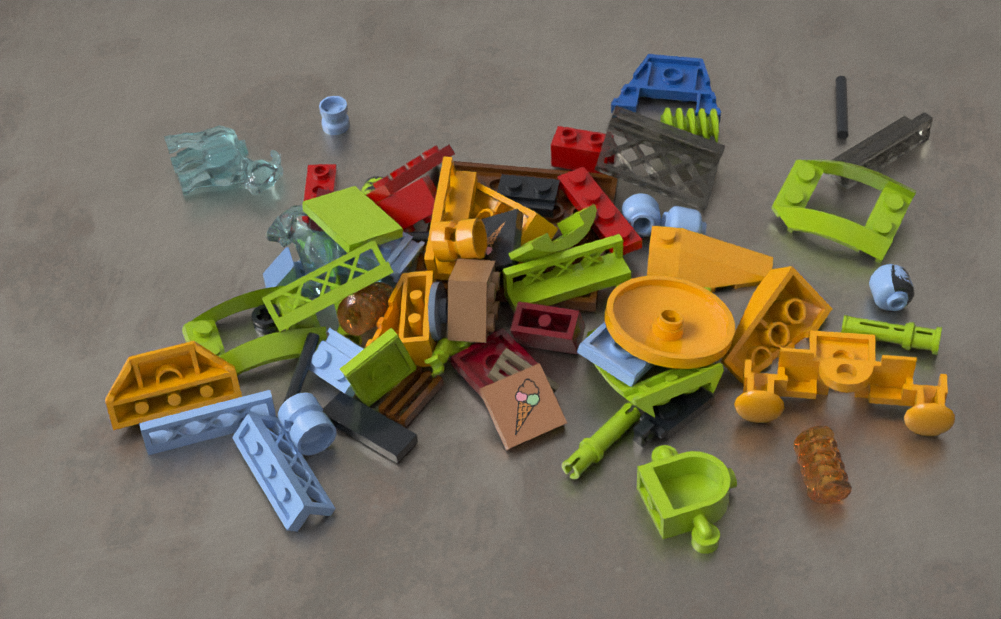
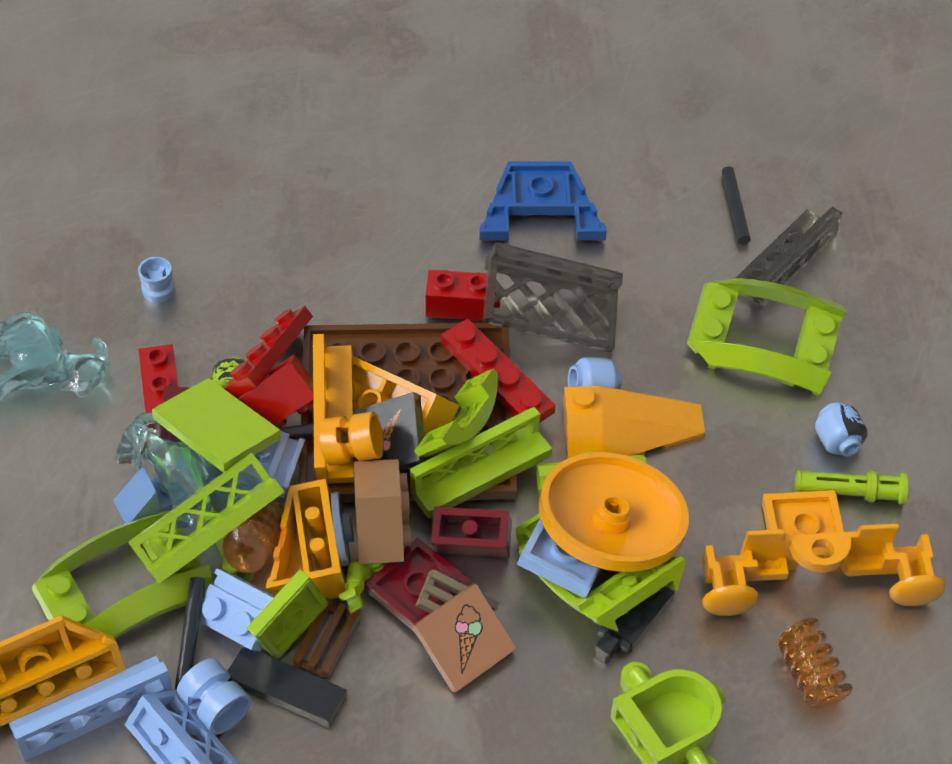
camera: 15 degrees left, 5 degrees up
black bush [251,304,280,335] -> none
black plate [497,174,560,218] -> none
lime pin [562,403,641,479] -> none
light blue head [621,193,661,238] -> none
lime piece [660,107,719,145] -> none
light orange wedge [720,266,833,383] -> none

